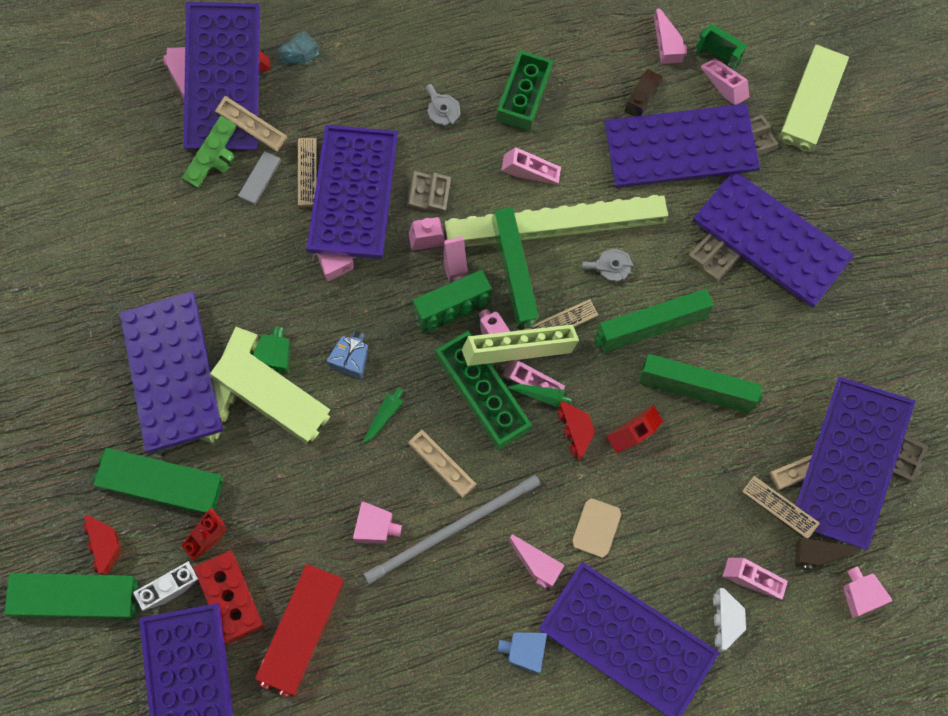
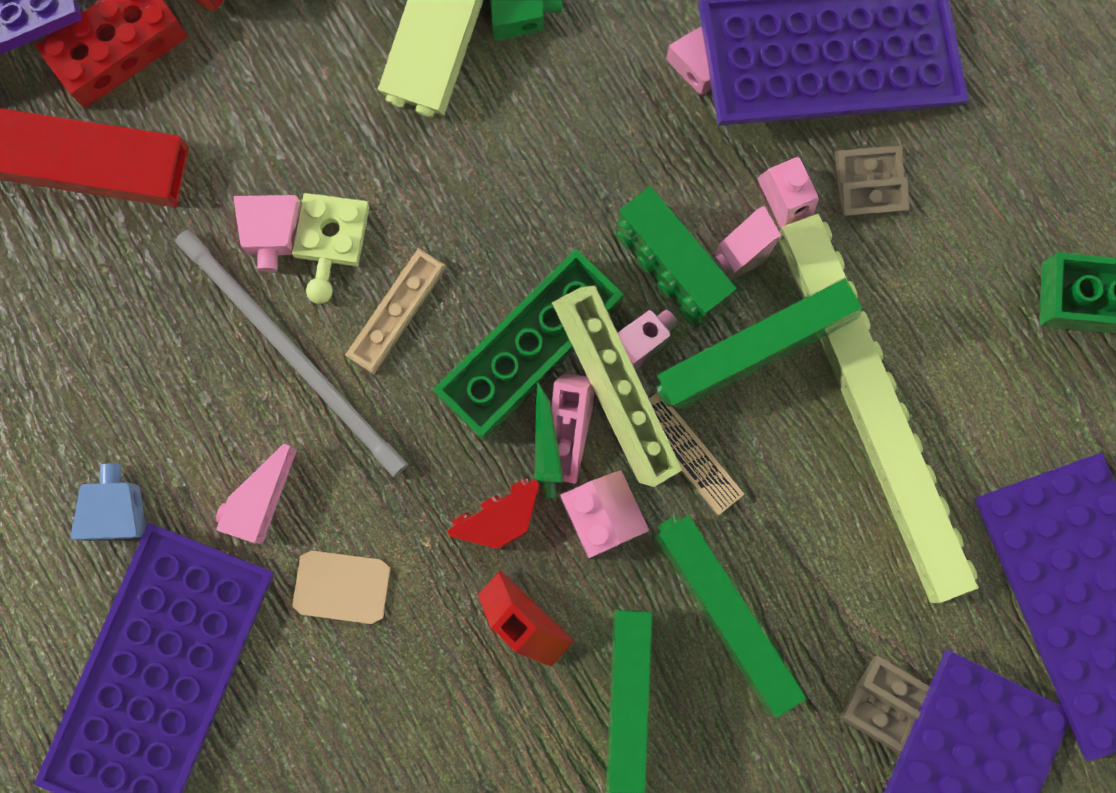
camera: 85 degrees right, 10 degrees up
medium blue torso [327,330,368,380] -> none
green bar [362,388,404,444] -> none
light grey piece [426,84,460,126] -> none
bright pink slope [501,147,561,184] -> none
light grey piece [582,249,633,282] -> none
none -> yellowish green plate [292,193,370,304]
none -> bright pink slope [560,470,649,559]

